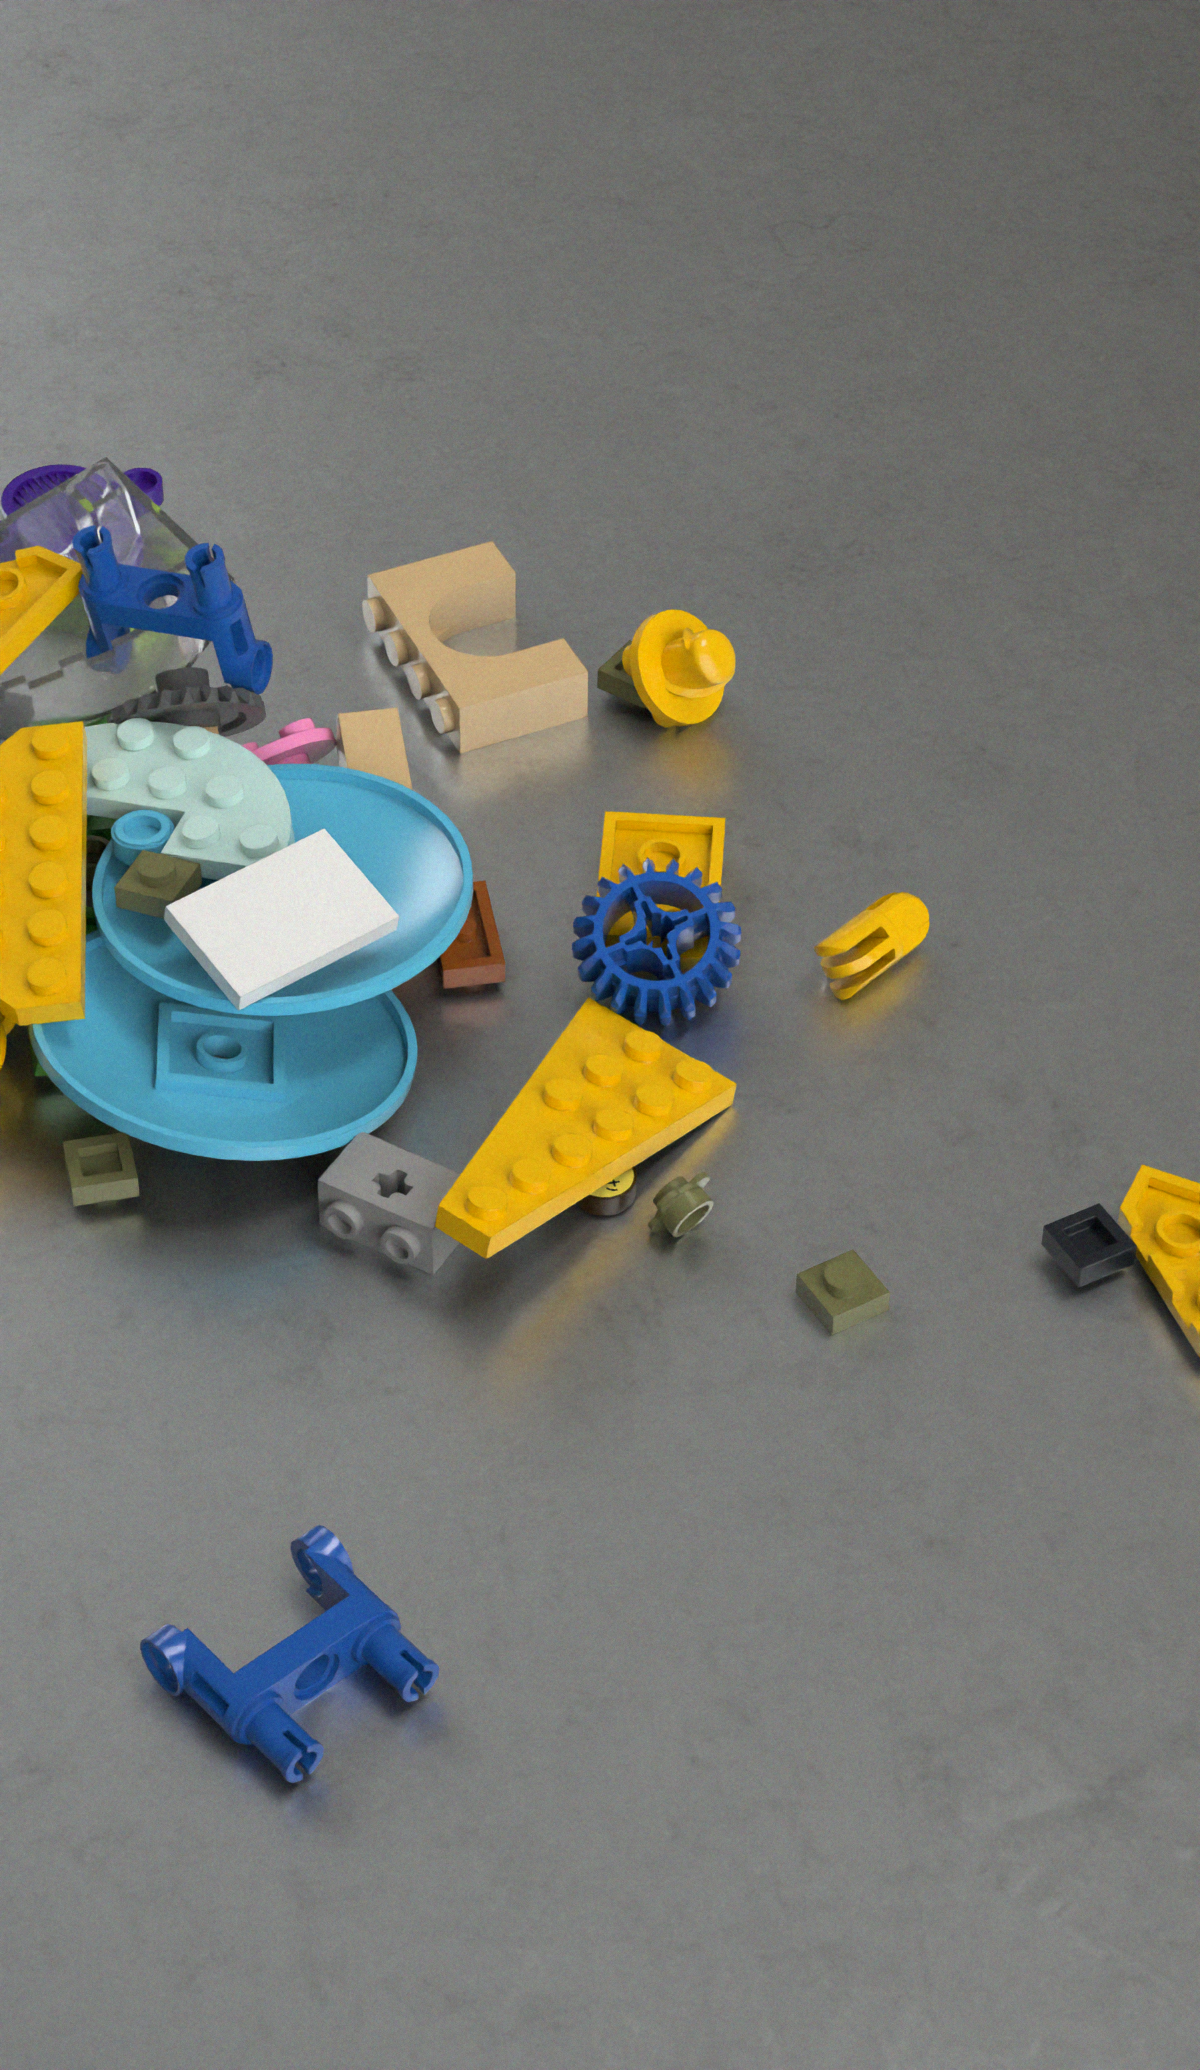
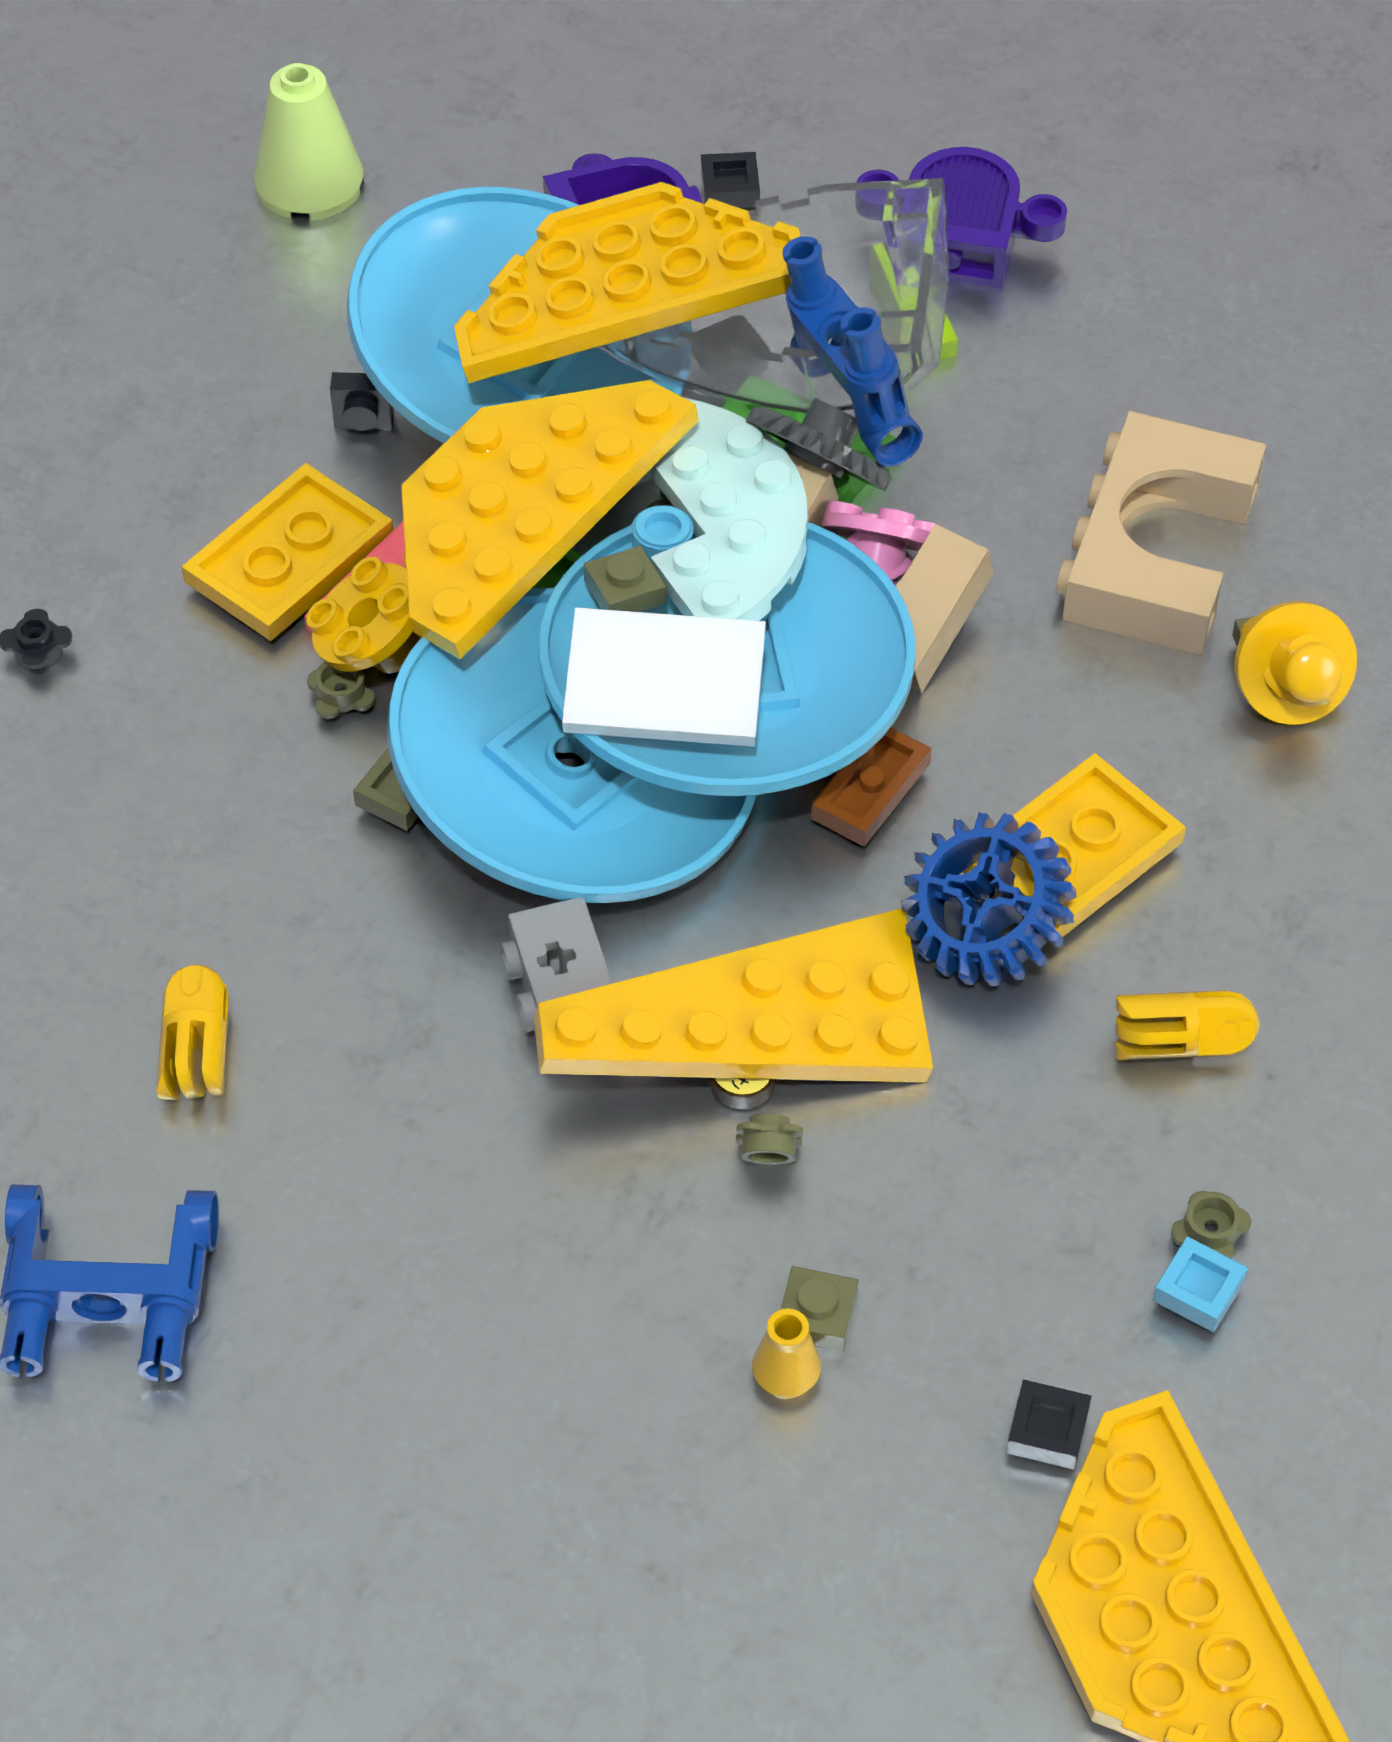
camera: 45 degrees right, 10 degrees up
none -> yellow arm [156,964,229,1101]
none -> yellow cone [752,1308,821,1399]
none -> medium azure plate [1153,1236,1248,1333]
none -> olive plate [1171,1191,1251,1259]

